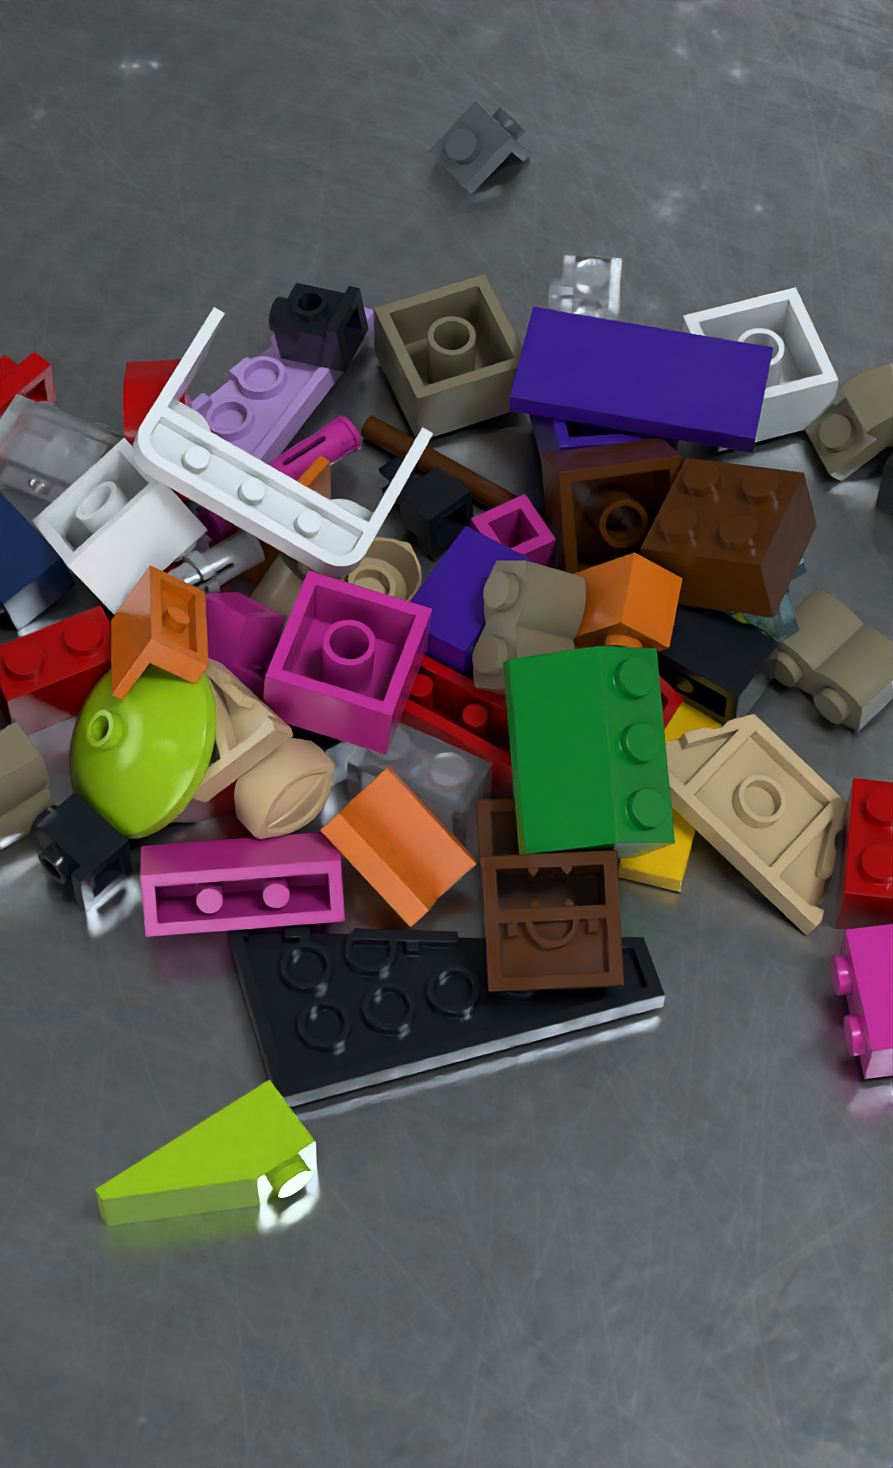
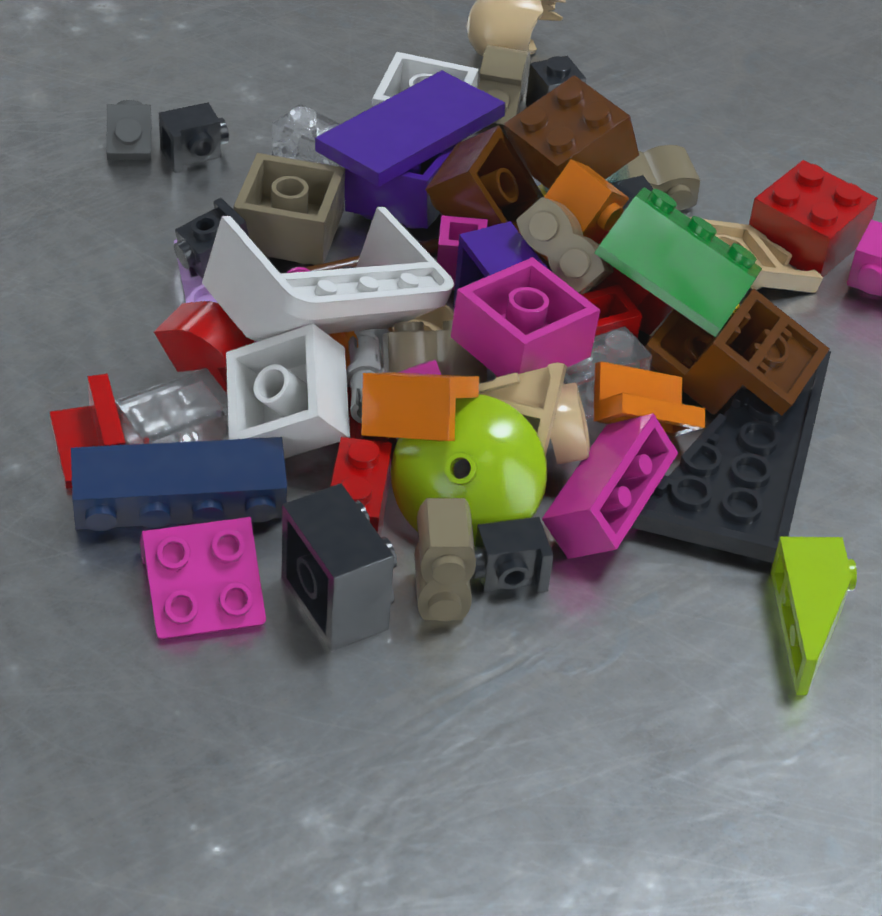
camera: 60 degrees left, 15 degrees down
none -> black brick [159,102,229,173]

